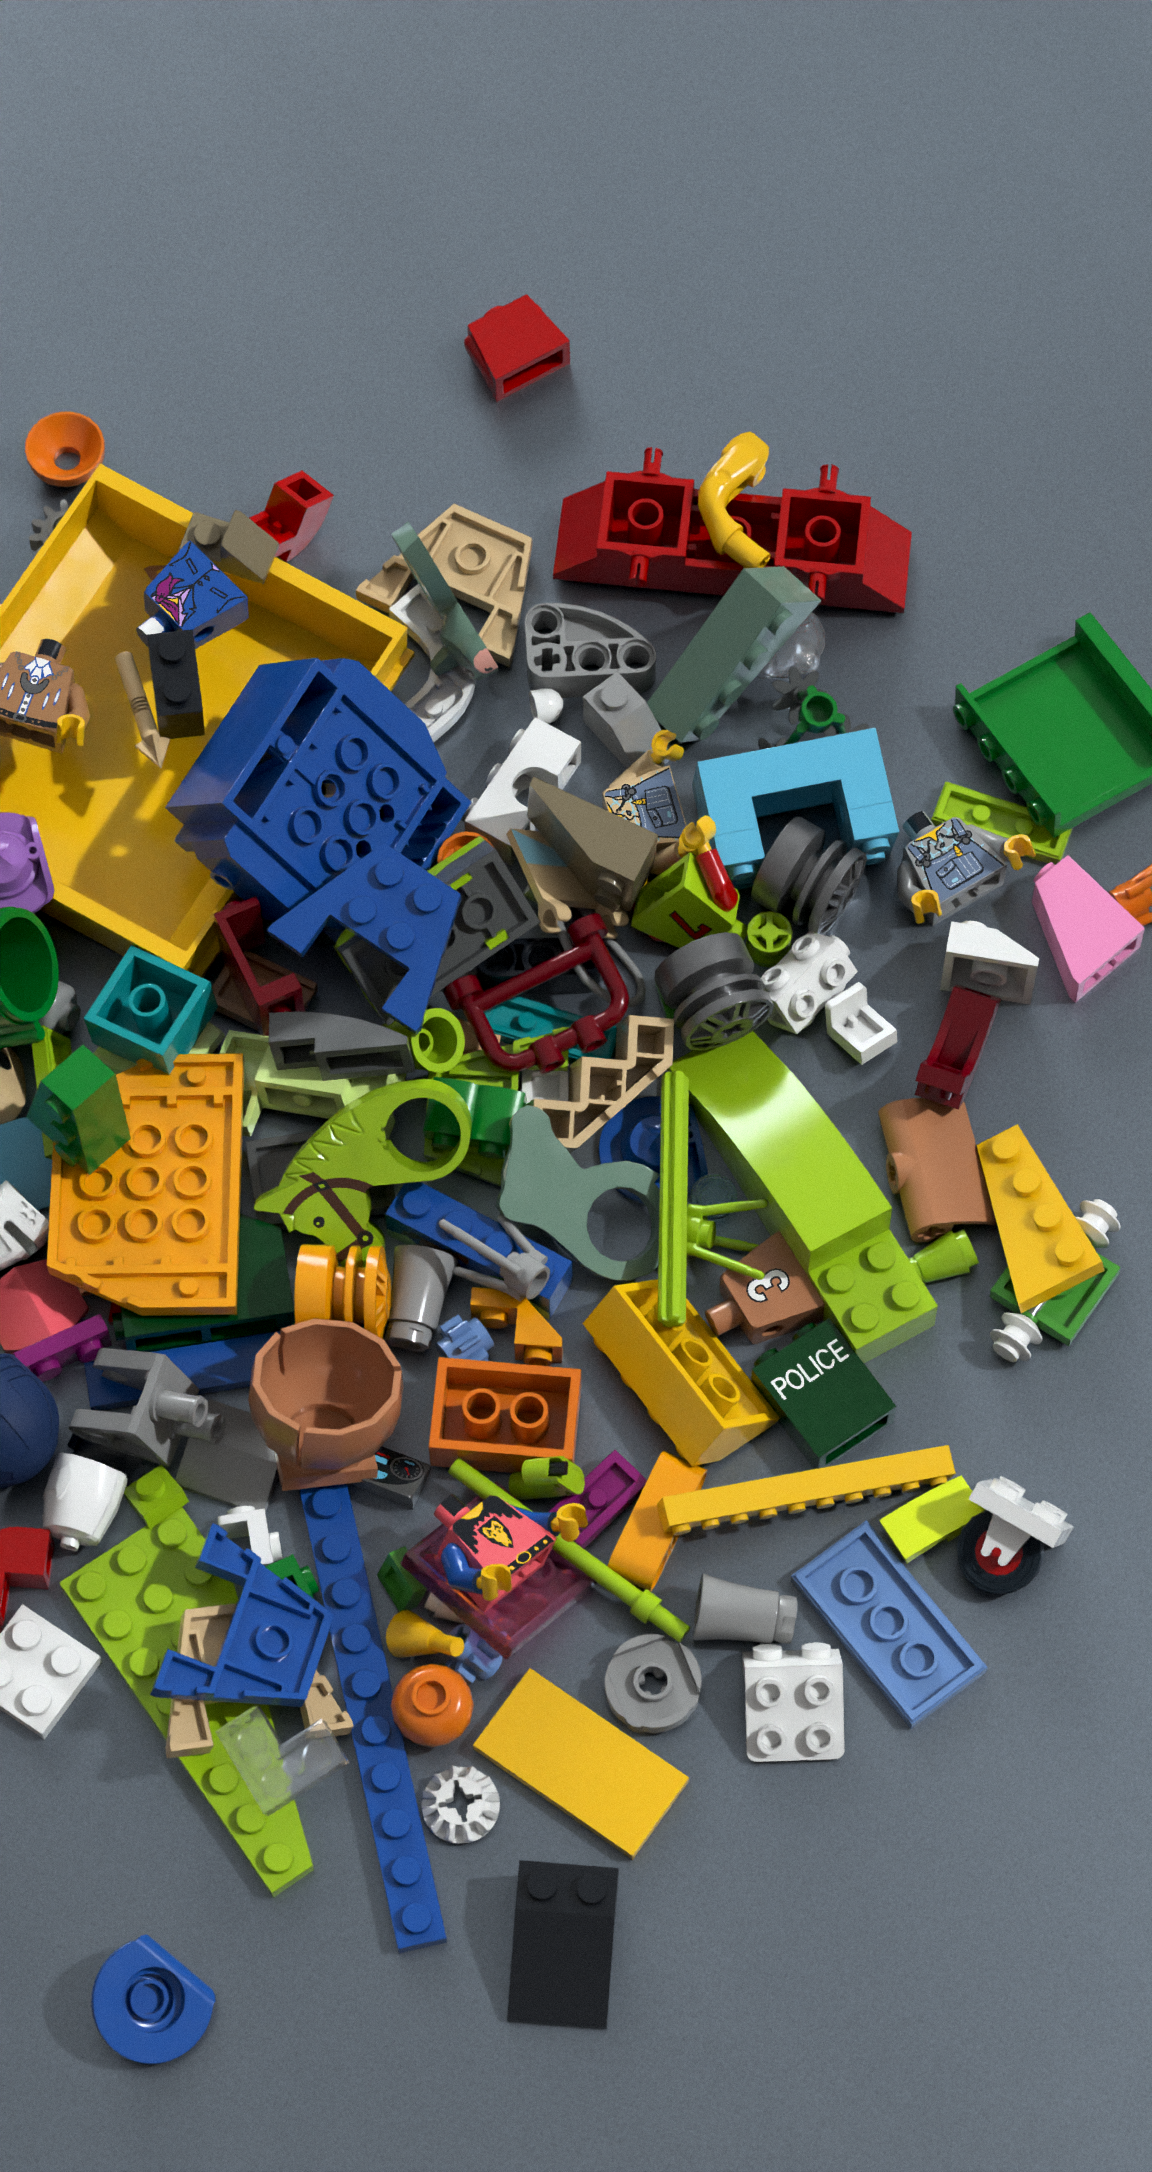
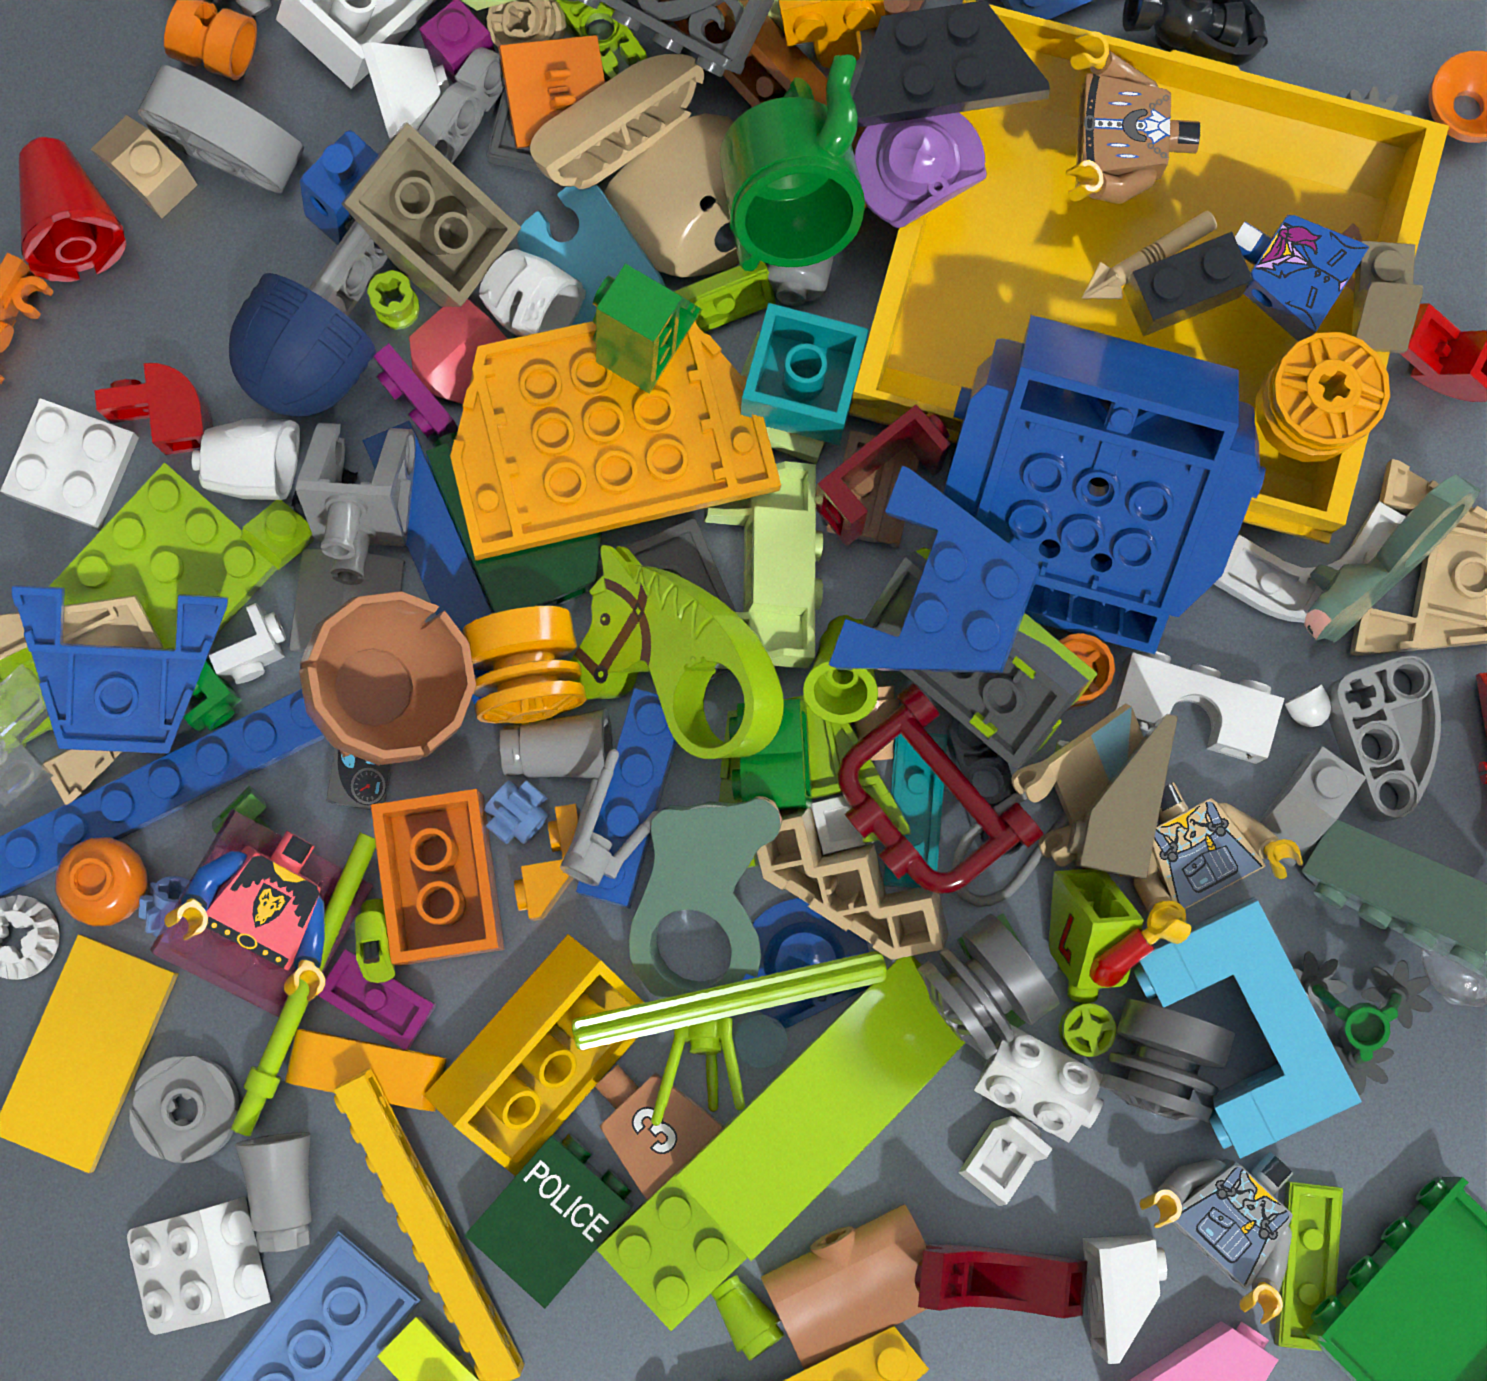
camera: 75 degrees right, 15 degrees up
dark grey slope [268,1011,415,1081] -> none
yellow cone [386,1610,464,1658] -> none
none -> light orange wheel [1255,332,1390,462]

